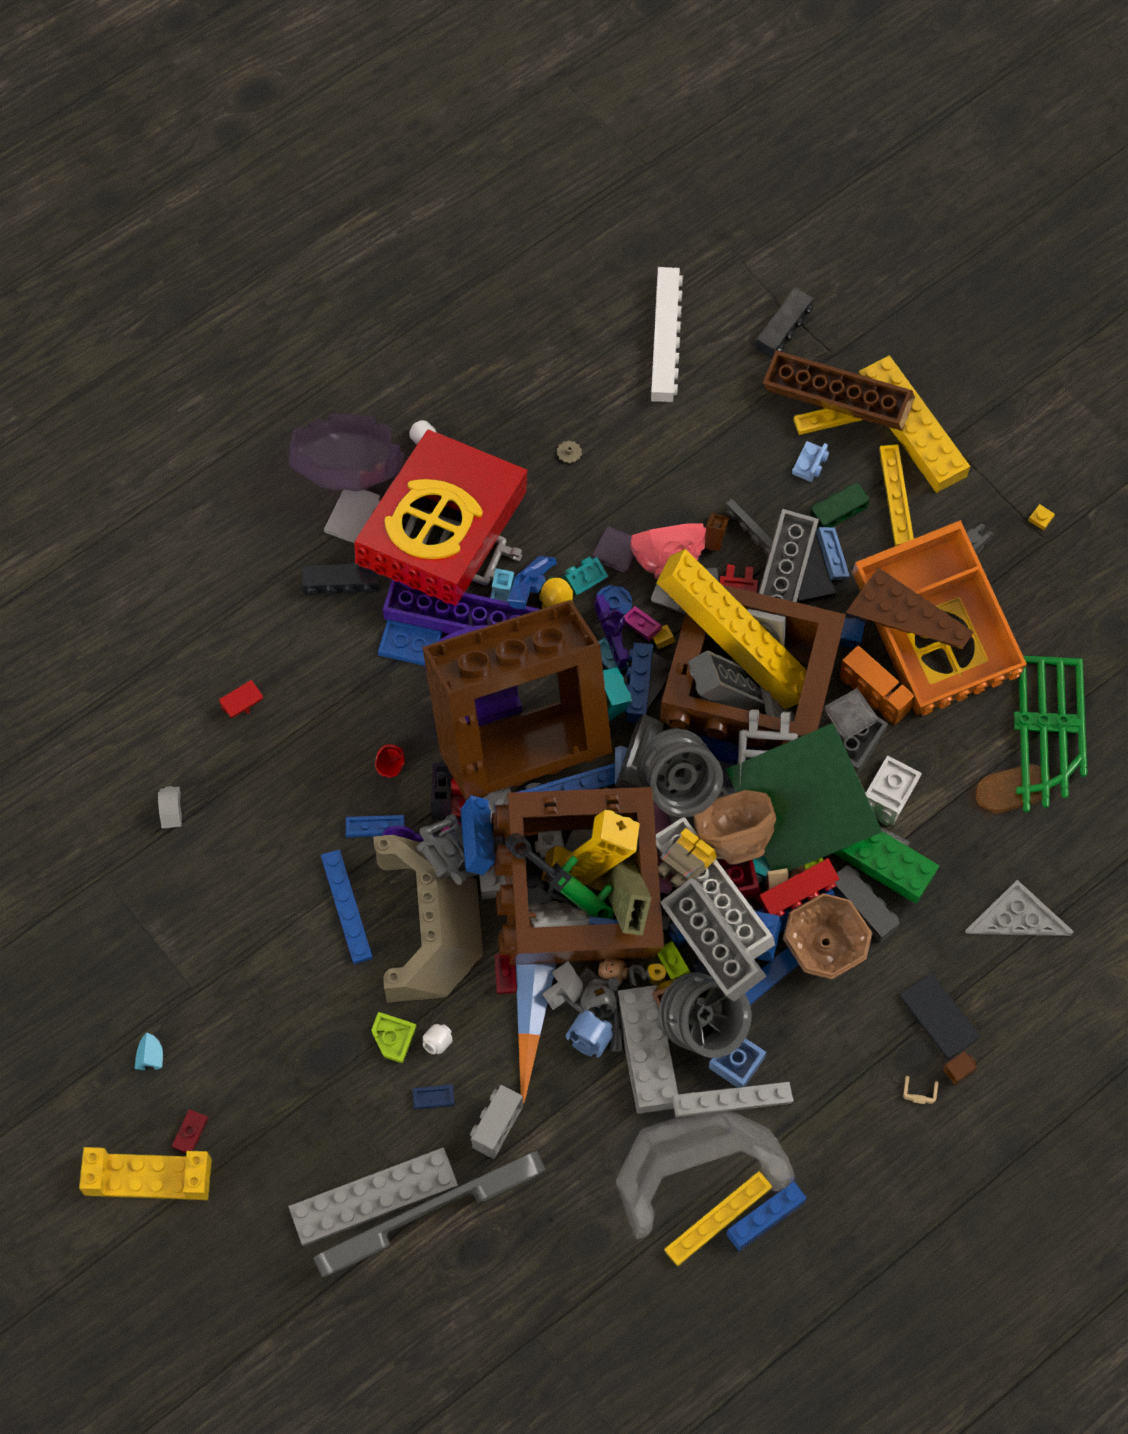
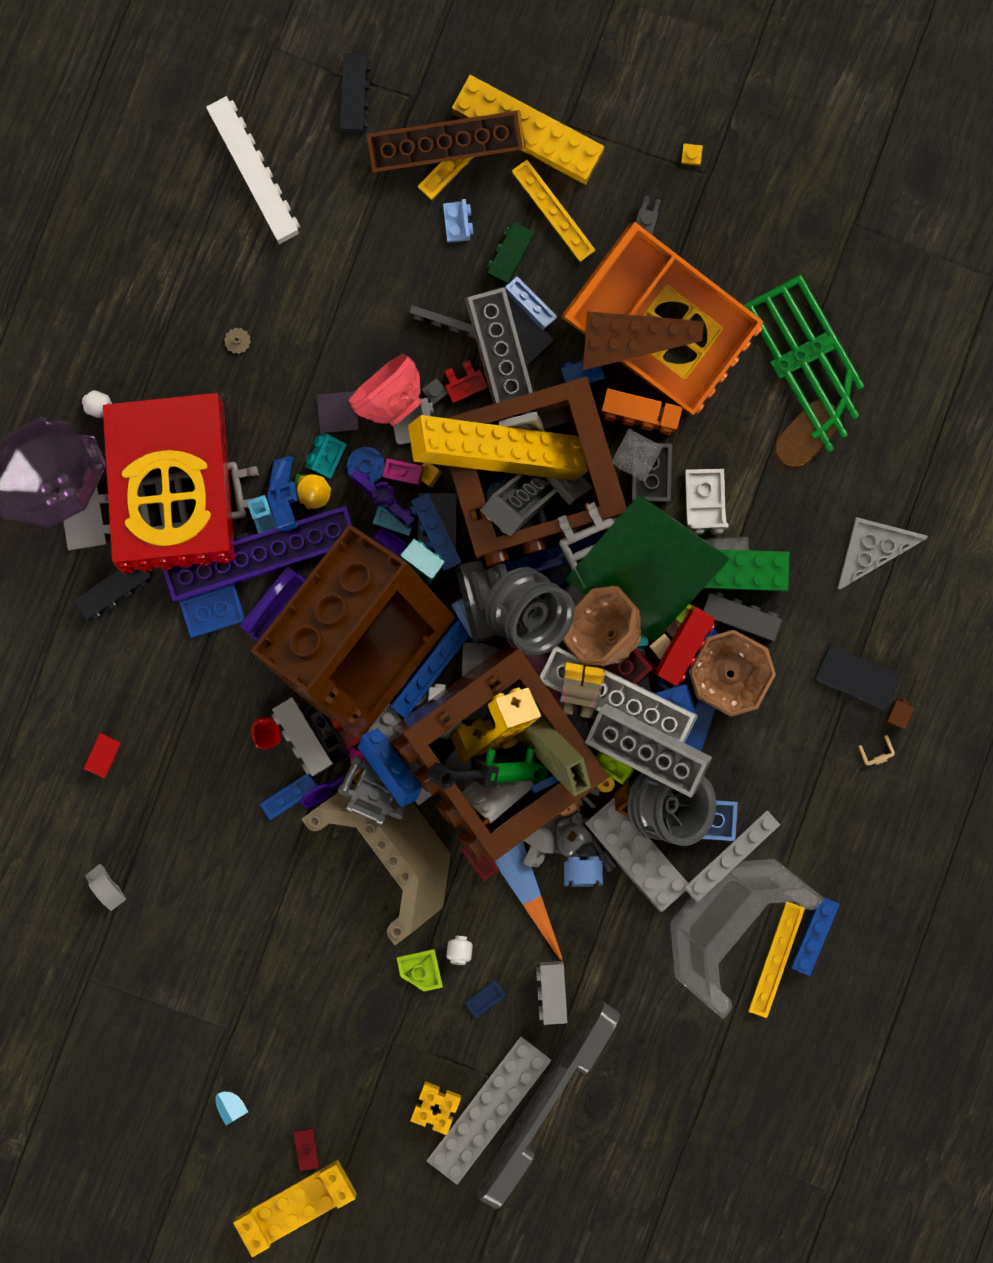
camera: 30 degrees left, 20 degrees up
blue plate [321,849,373,964] -> none
reddish brown arch [705,513,730,551] -> none
none -> light grey brick [272,697,335,776]
none -> yellow brick [411,1081,461,1135]

